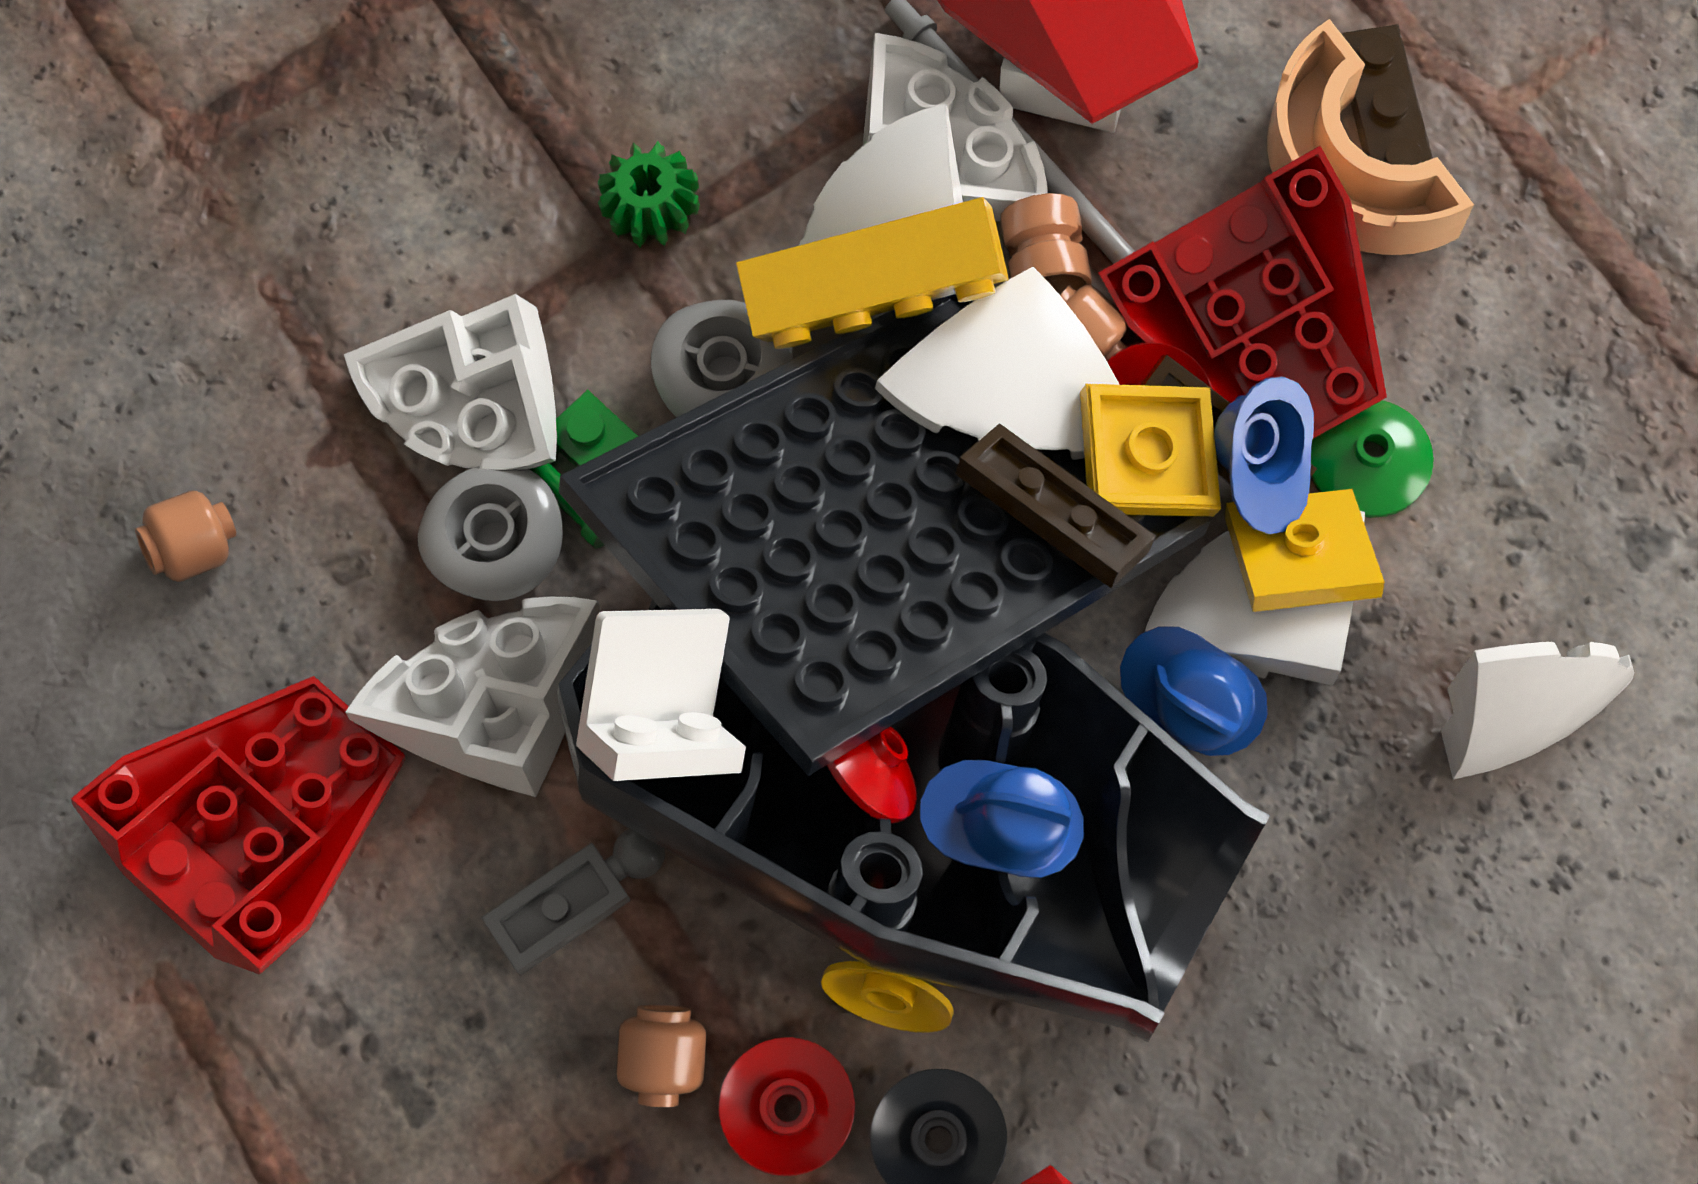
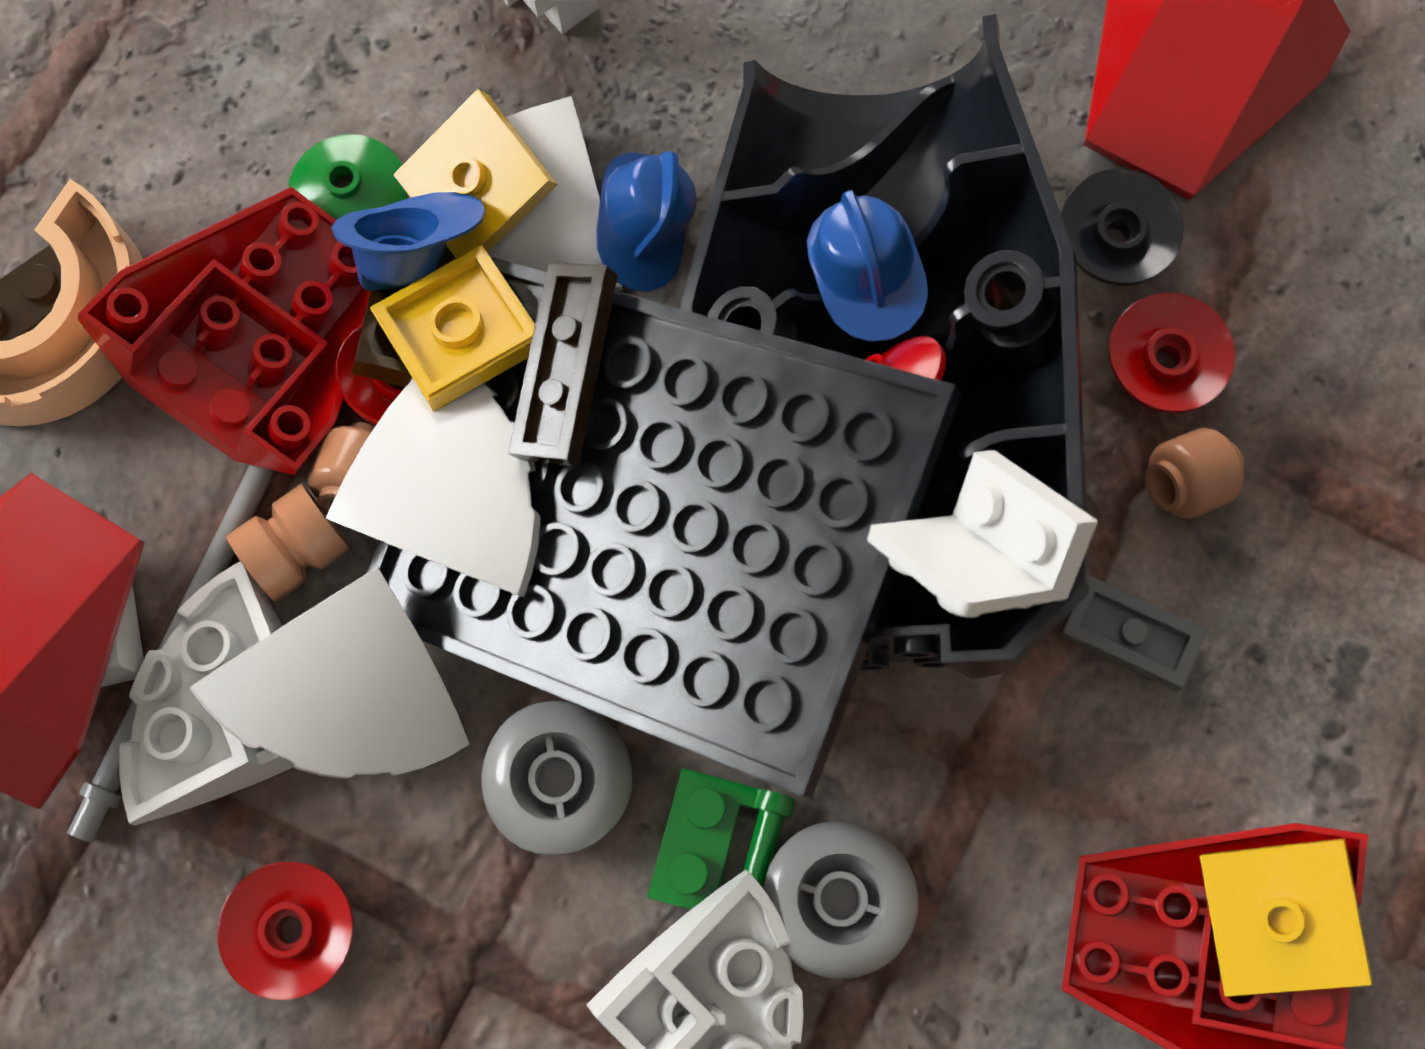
camera: 125 degrees left, 5 degrees up
white brick [346,597,601,797] -> none
green gear [598,141,700,248] -> none
yellow brick [736,197,1009,349] -> none
none -> red dish [217,861,354,1000]
none -> yellow plate [1200,839,1373,996]

